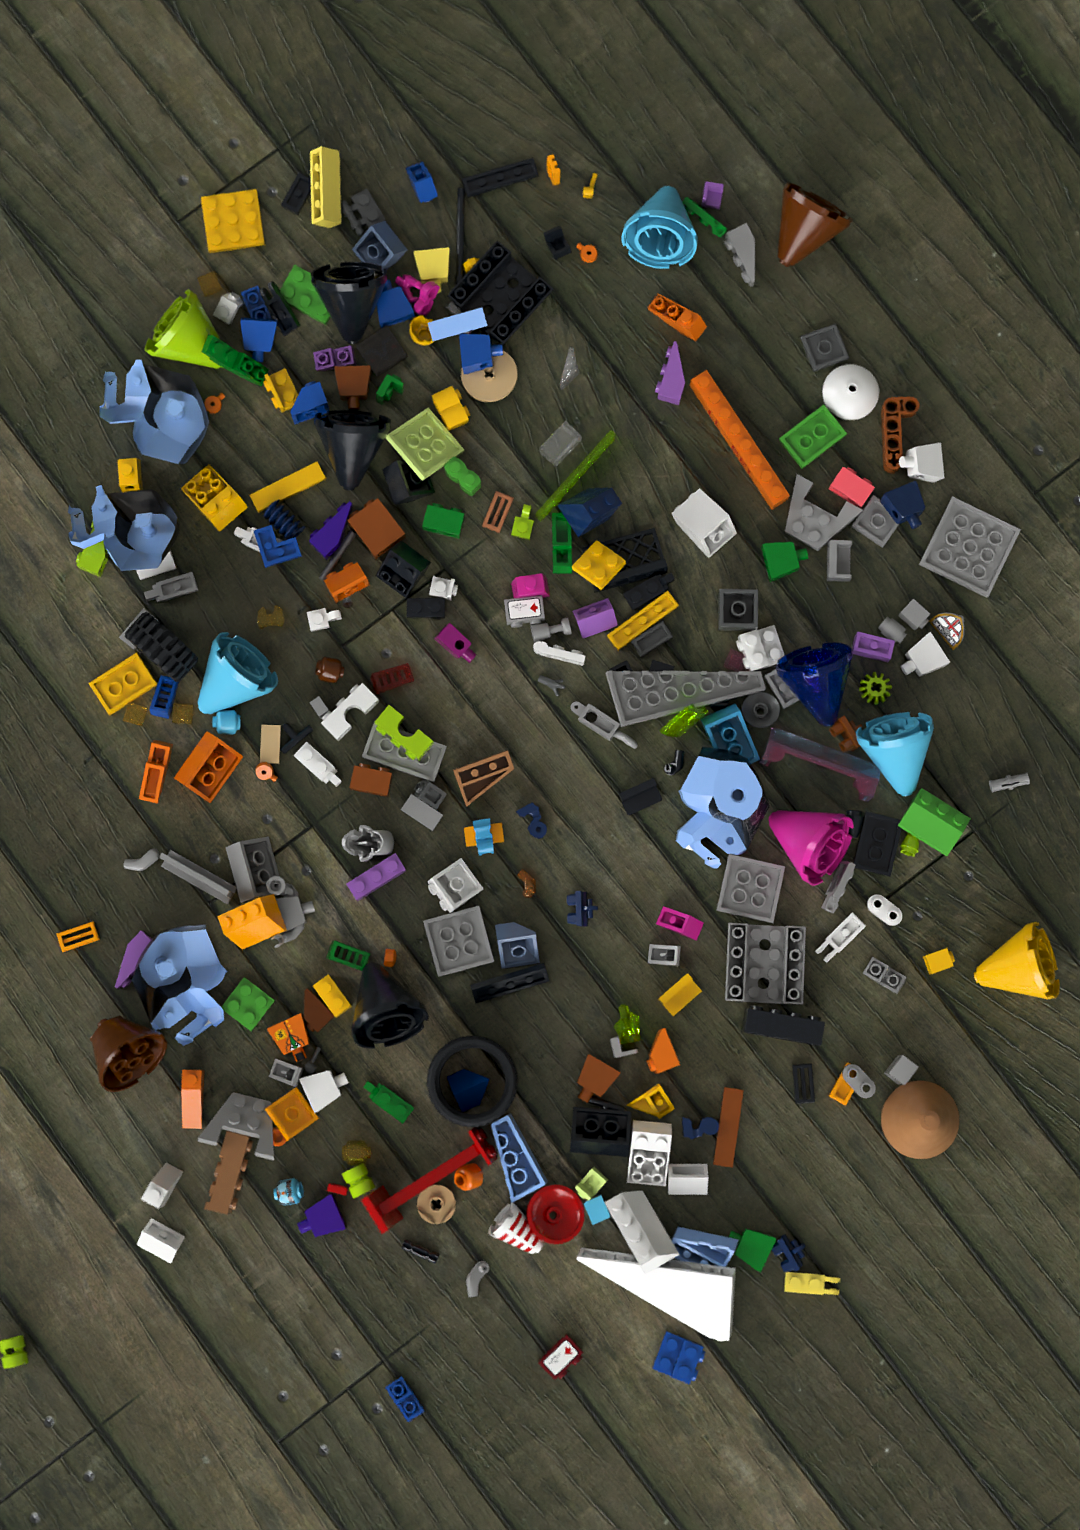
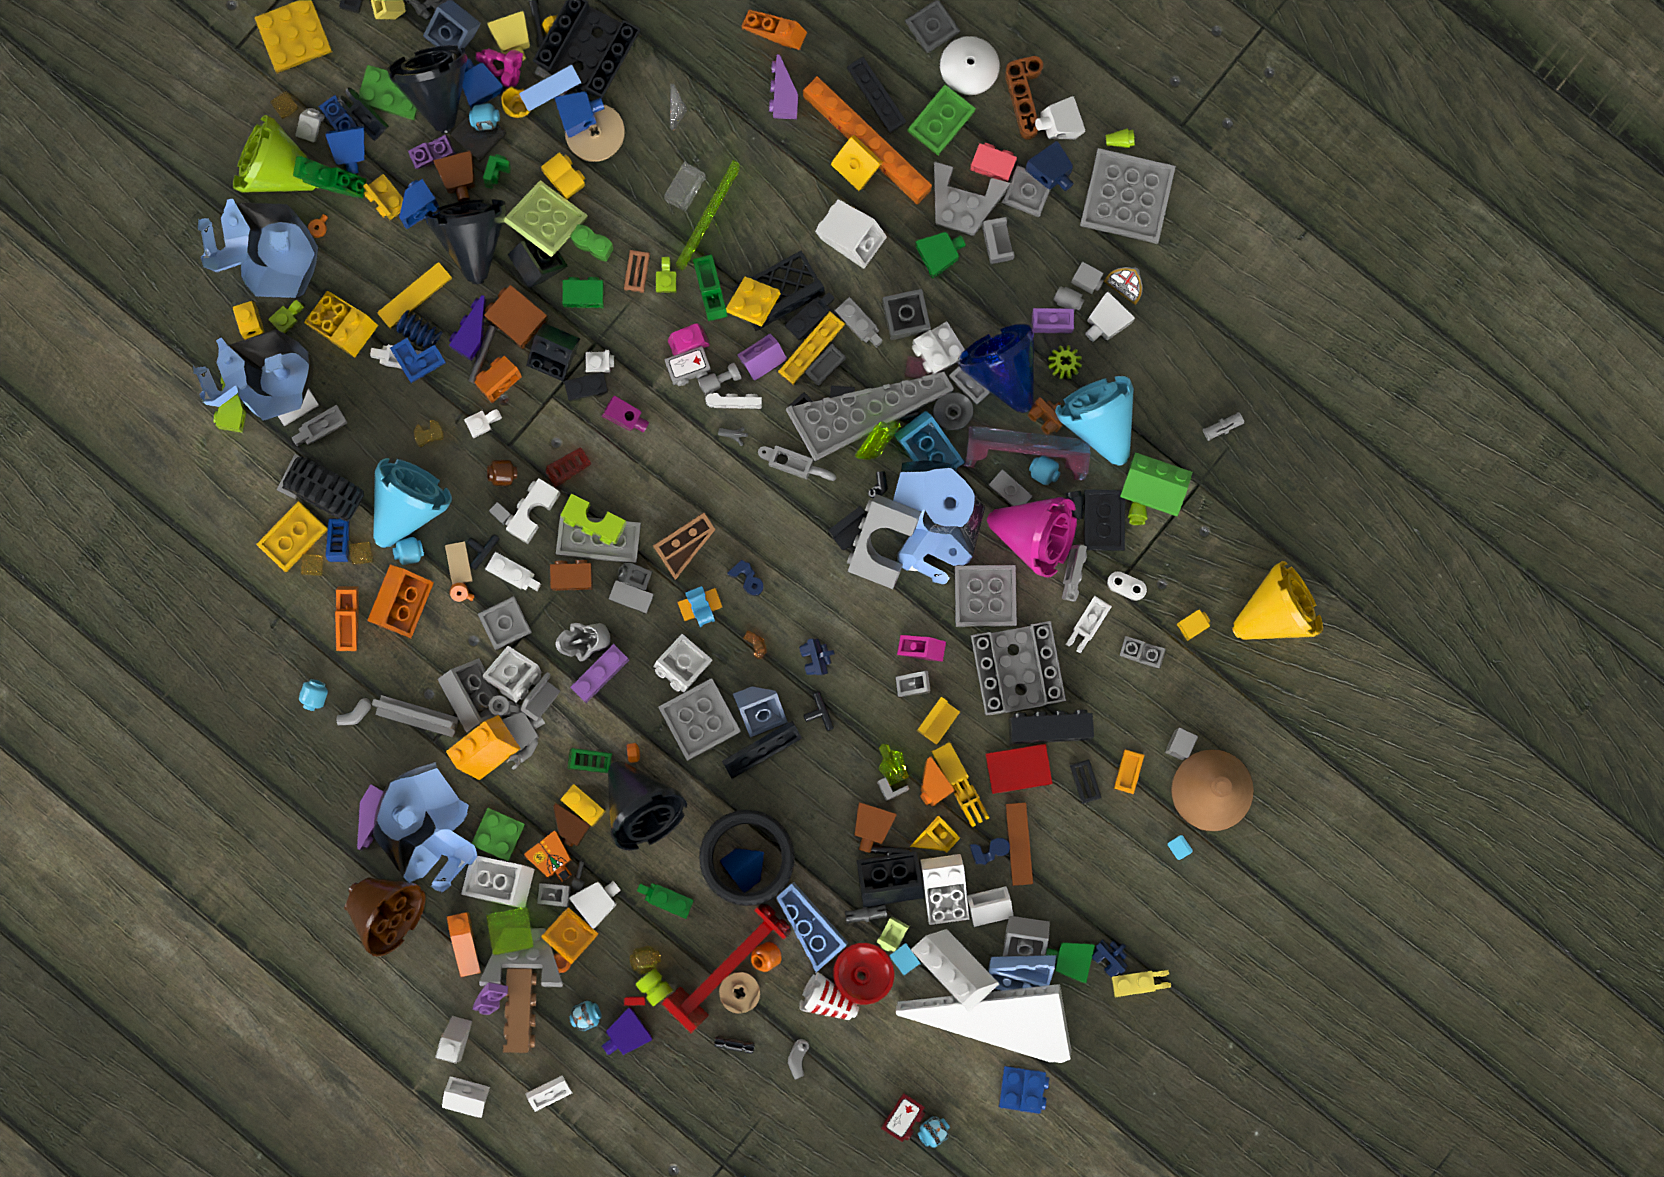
camera: 15 degrees left, 0 degrees up
light orange tile [57,921,100,952] -> none
dark blue slope [558,488,622,537] -> none
light grey plate [842,1064,876,1098] -> none
none -> lime plate [269,300,304,334]
none -> medium azure head [299,679,328,711]
none -> white slope [461,856,534,909]
none -> medium azure head [469,103,500,131]
none -> medium lavender slope [473,983,508,1015]
none -> light grey tile [478,596,532,650]
none -> white plate [482,646,542,702]
none -> clear neon green bracket [486,907,534,955]
none -> light grey panel [520,672,560,722]
none -> white plate [526,1075,572,1112]
none -> black piece [803,691,834,731]
none -> yellow plate [831,135,883,191]
none -> light grey hinge [835,297,883,348]
none -> dark grey pin [845,904,887,924]
none -> black plate [846,57,906,134]
none -> light grey arch [847,494,922,589]
none -> head [918,1116,950,1147]
none -> yellow arm [931,742,990,827]
none -> red tile [985,744,1053,794]
none -> light grey plate [989,469,1032,506]
none -> light grey slope [1002,916,1050,957]
none -> medium azure head [1029,455,1060,485]
none -> lime cone [1106,128,1135,148]
none -> medium azure slope [1168,835,1193,860]

